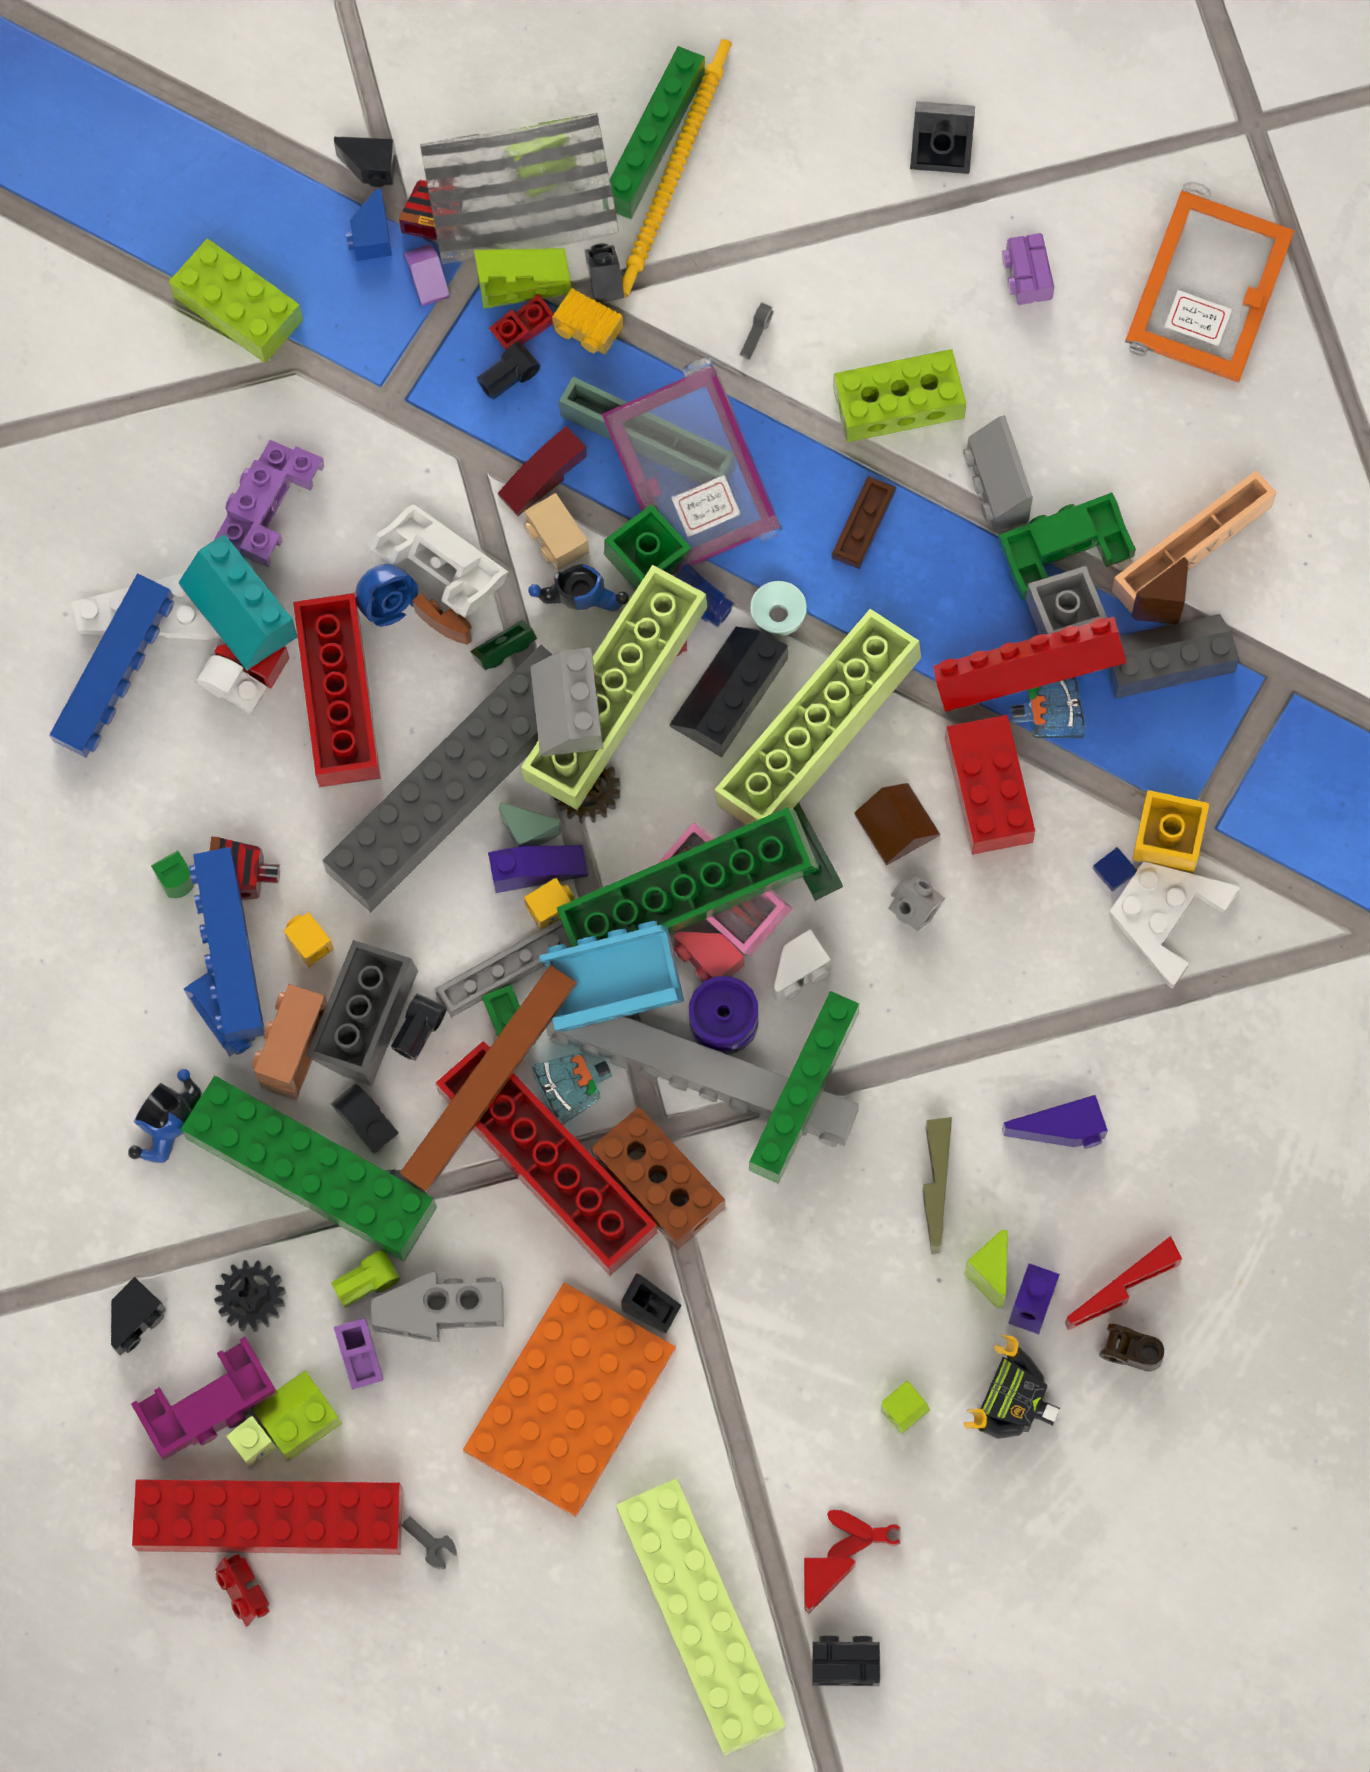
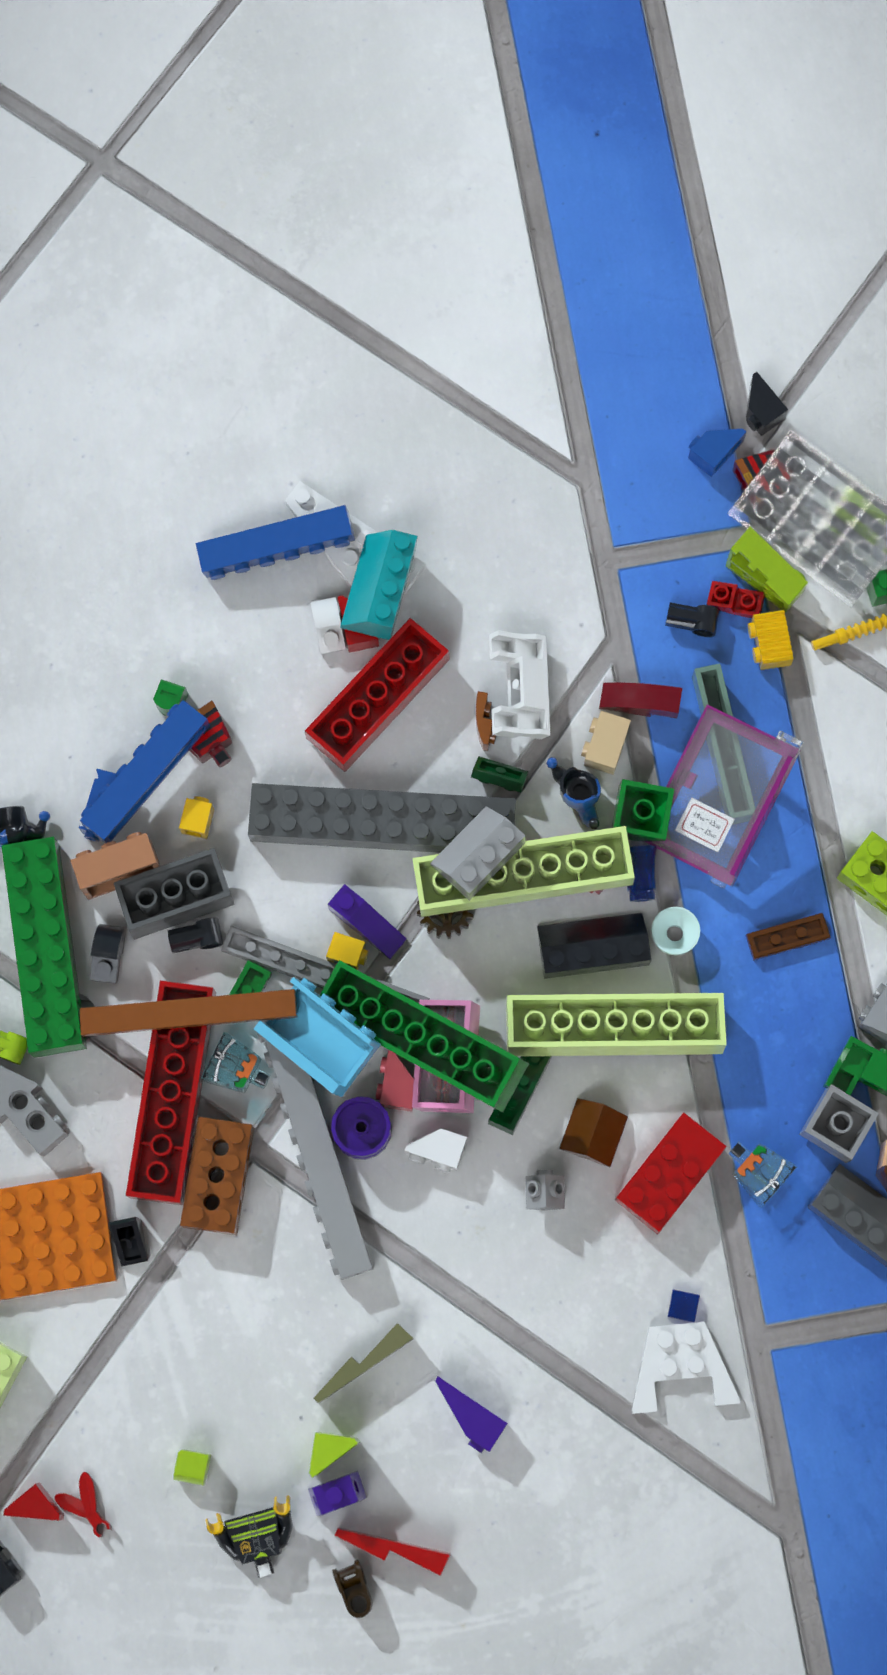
camera: 50 degrees right, 5 degrees up
lime brick [169,238,303,363] -> none
medium lavender bracket [214,440,324,567] -> none
blue cylinder [355,564,419,627] -> none
medium lavender slope [403,244,450,306] -> none
sand green slope [499,803,562,847] -> none
black slope [584,243,624,302] -> none
dark grey bar [739,302,774,359] -> none
green brick [749,991,860,1184] -> none
red brick [933,616,1127,712] -> none
yellow brick [1132,790,1210,874] -> none

